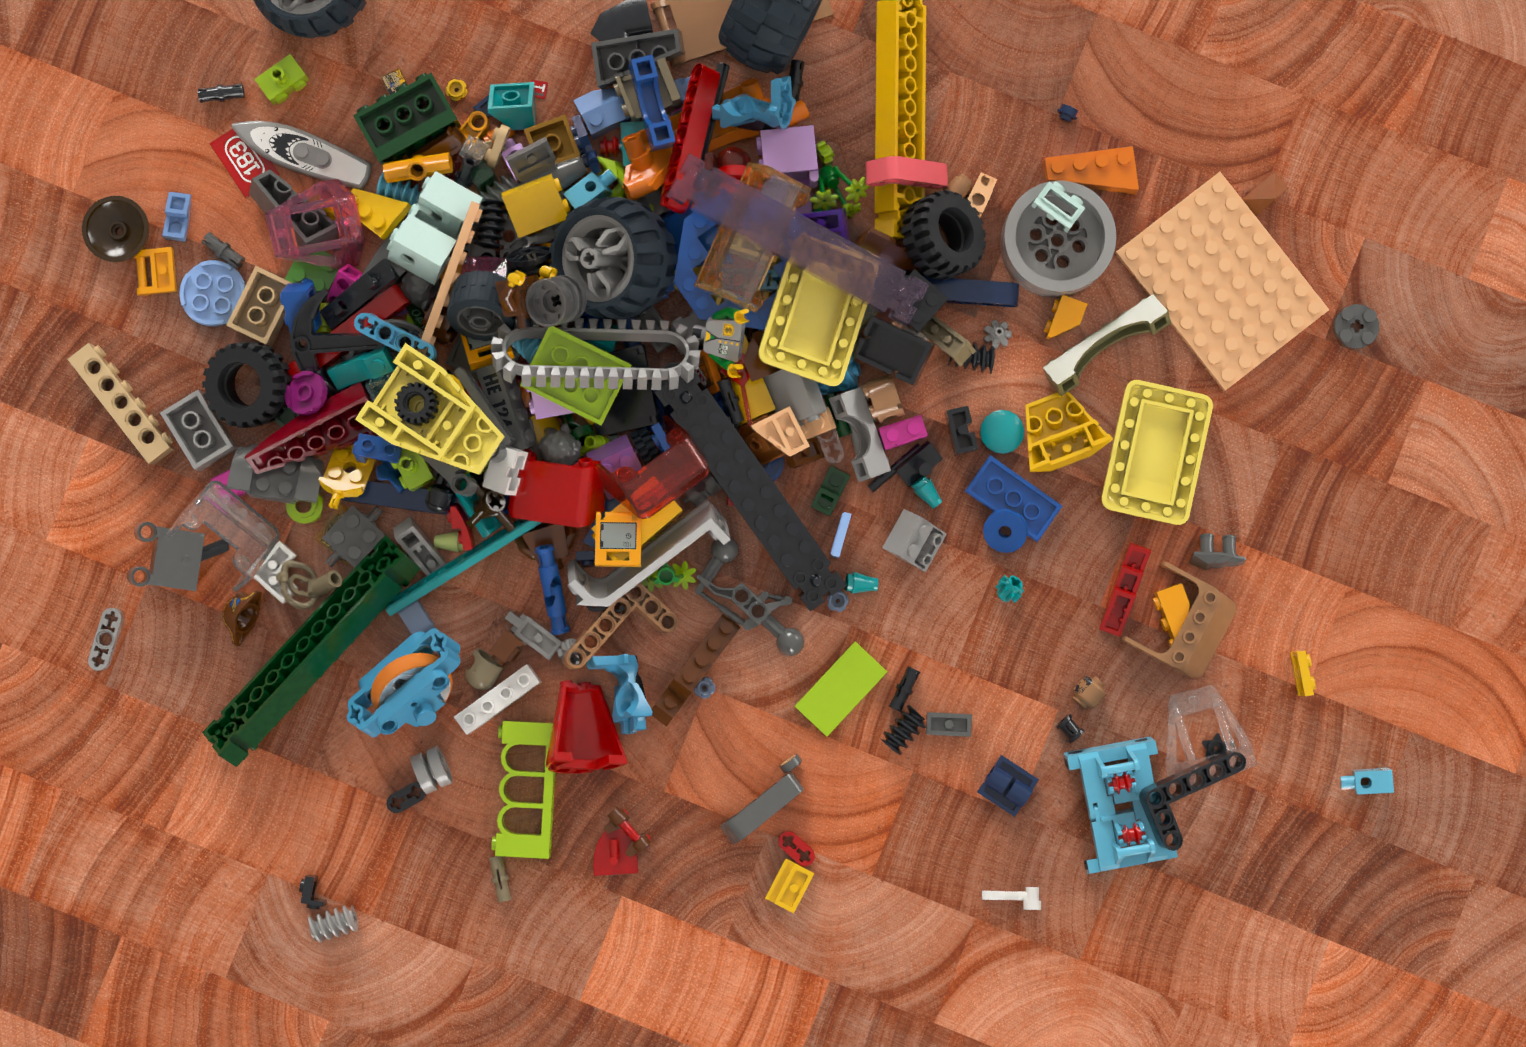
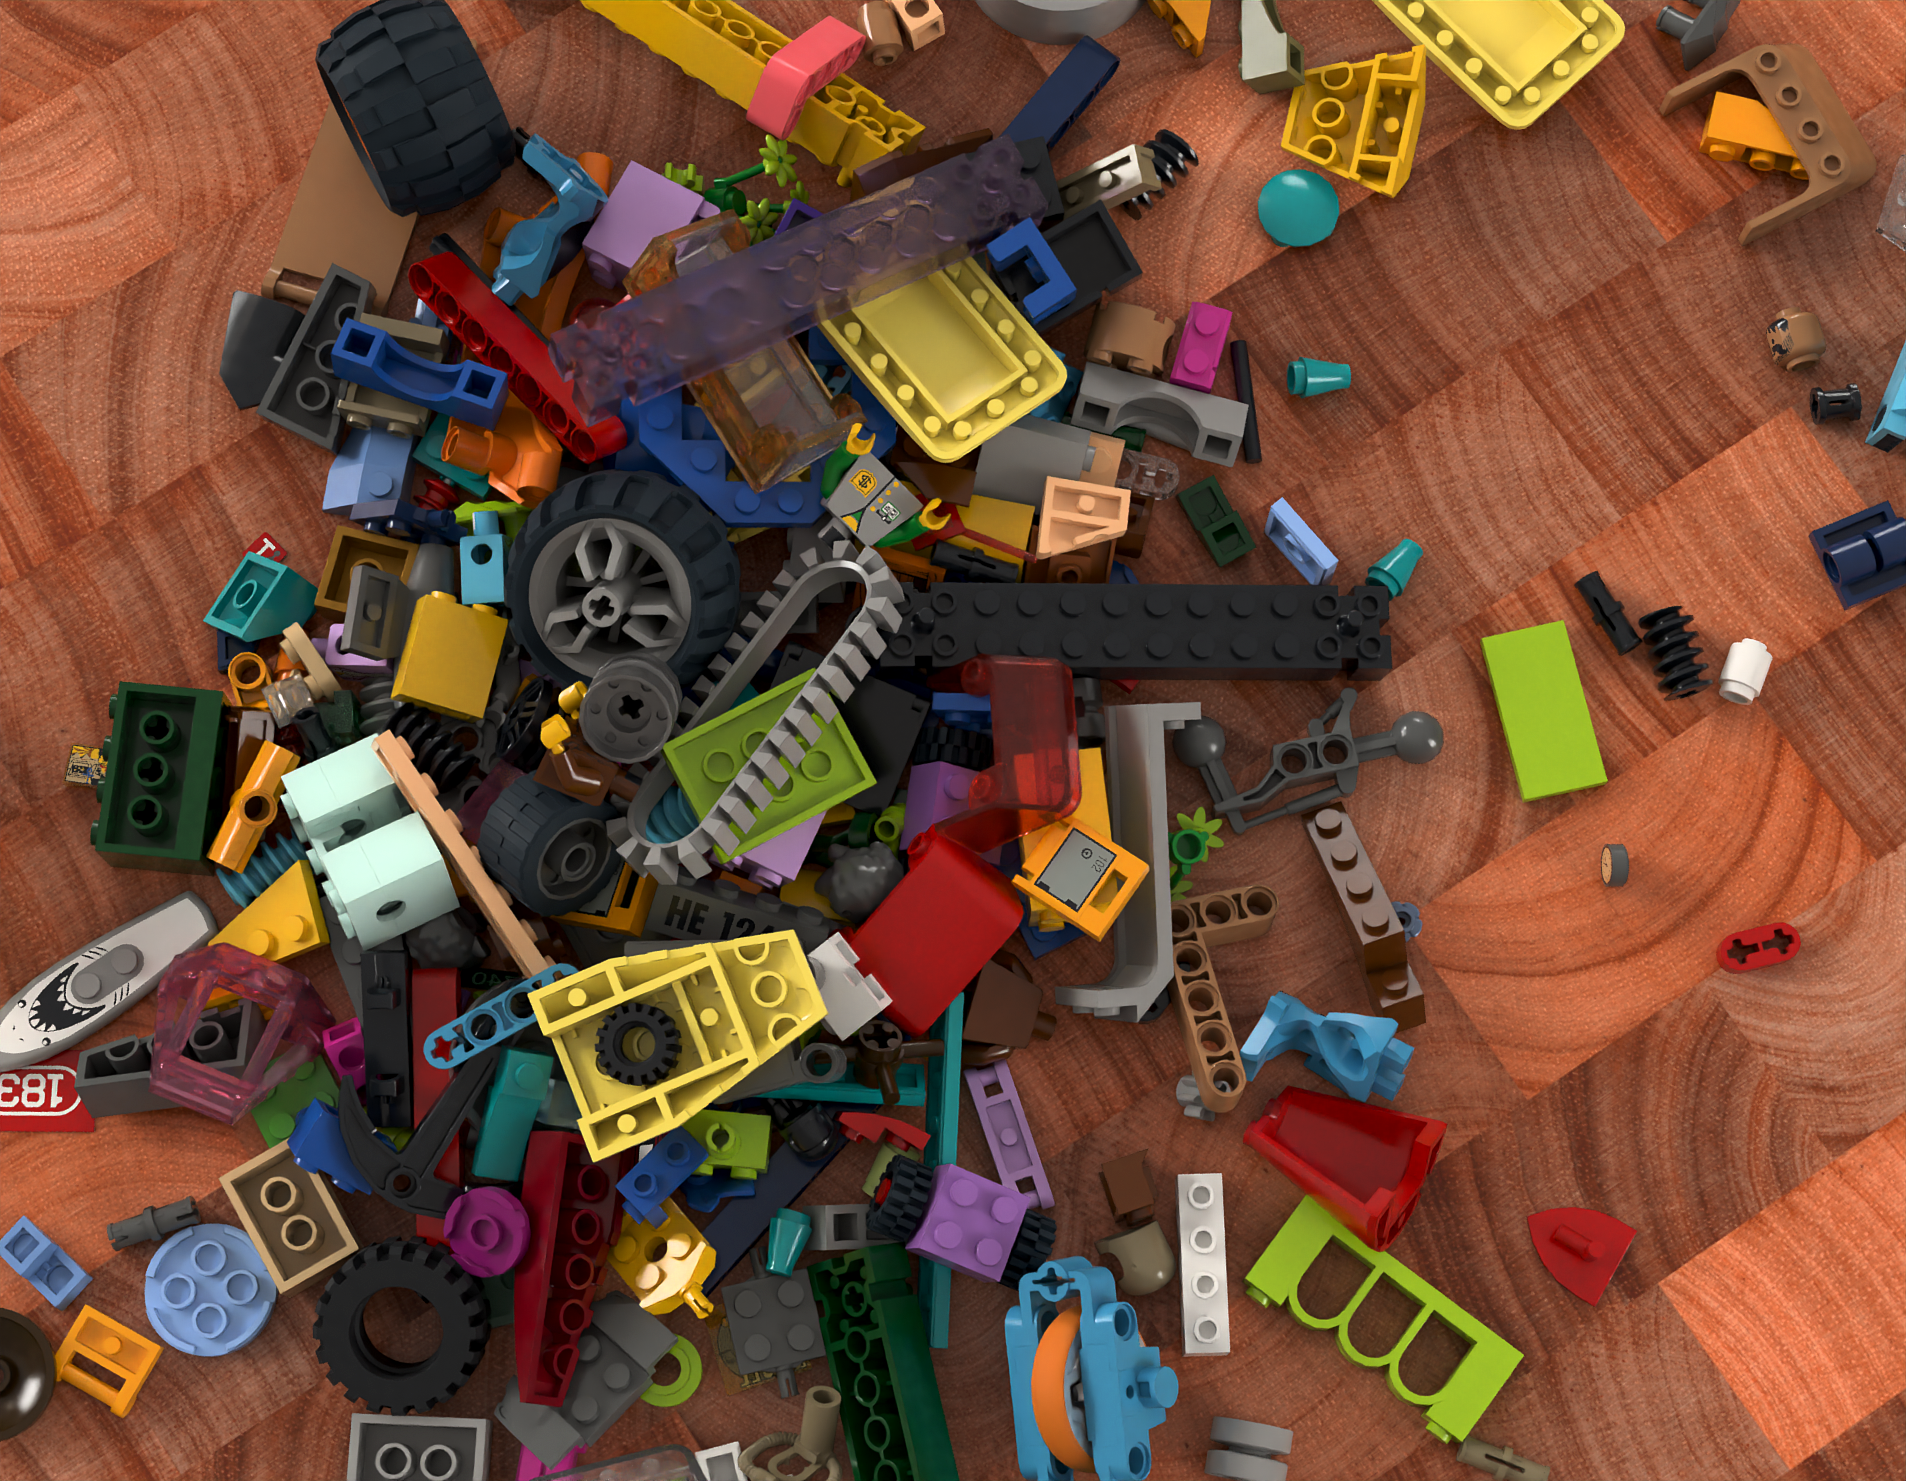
camera: 55 degrees left, 10 degrees down
sand blue piece [398,600,437,634] -> none
yellow plate [446,79,467,101] -> none
light grey hinge [505,611,562,660] -> none
blue piece [535,544,570,635] -> none
dark blue plate [576,551,595,567] -> none
reddish brown piece [604,807,651,857] -> none
dark grey beam [720,771,804,845] -> none
yellow plate [765,858,814,914] -> none
sand blue plate [827,590,849,612] -> none
light grey slope [882,509,947,573] -> none
black tile [894,441,943,487] -> none
black tyre [901,190,986,280] -> none
dark grey plate [926,712,972,737] -> none
black brick [945,406,978,456] -> none
blue piece [964,455,1063,542] -> none
light grey plant [983,320,1012,349] -> none
blue tile [983,509,1028,553] -> none
teal gear [995,575,1024,603] -> none
red slope [1099,542,1151,637] -> none
none -> teal cone [765,1208,813,1277]
none -> brick [866,1154,1057,1292]
none -> lavender plate [963,1059,1055,1210]
none -> blue panel [986,217,1077,327]
none -> white brick [1718,638,1773,705]

